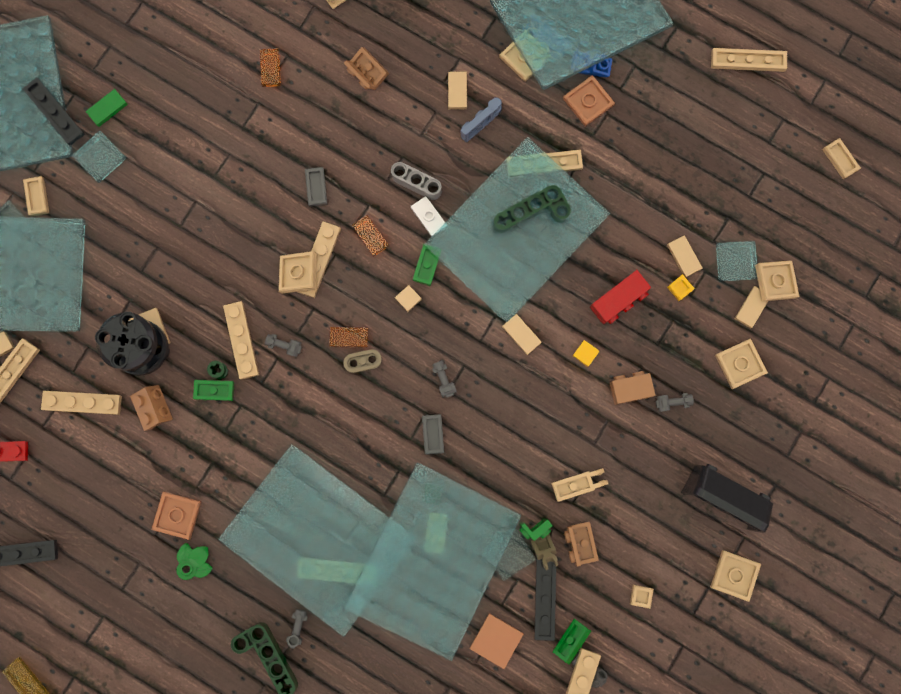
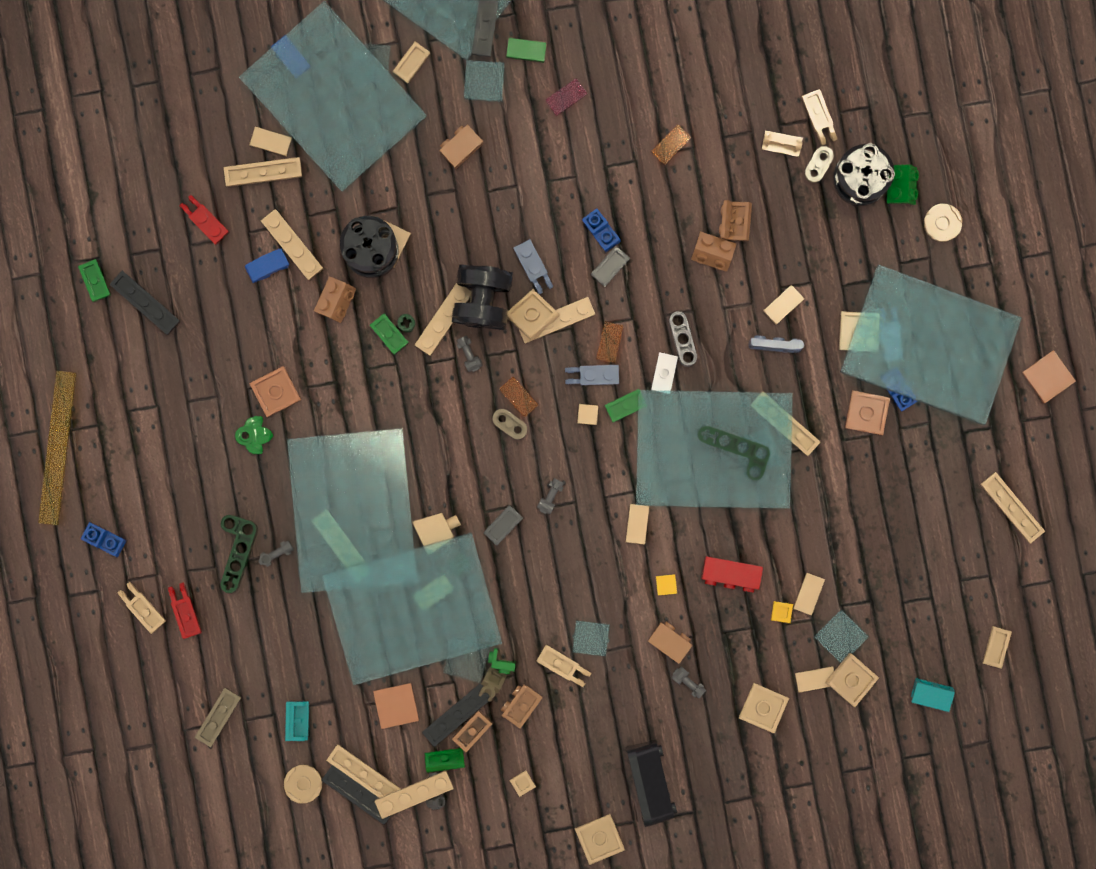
camera: 45 degrees right, 5 degrees up
none -> blue slope [245,248,289,283]
none -> tan torso [412,513,461,555]
none -> medium nougat brick [439,125,483,170]
none -> black piece [452,264,513,330]
none -> medium nougat brick [452,710,493,752]
none -> sand blue hinge [513,239,553,294]
none -> clear pink tile [545,78,587,116]
none -> sand blue hinge [565,365,619,386]
none -> clear light blue piece [572,621,610,656]
none -> blue slope [582,208,621,252]
none -> medium nougat bracket [691,231,737,271]
none -> teal hinge [911,678,955,712]

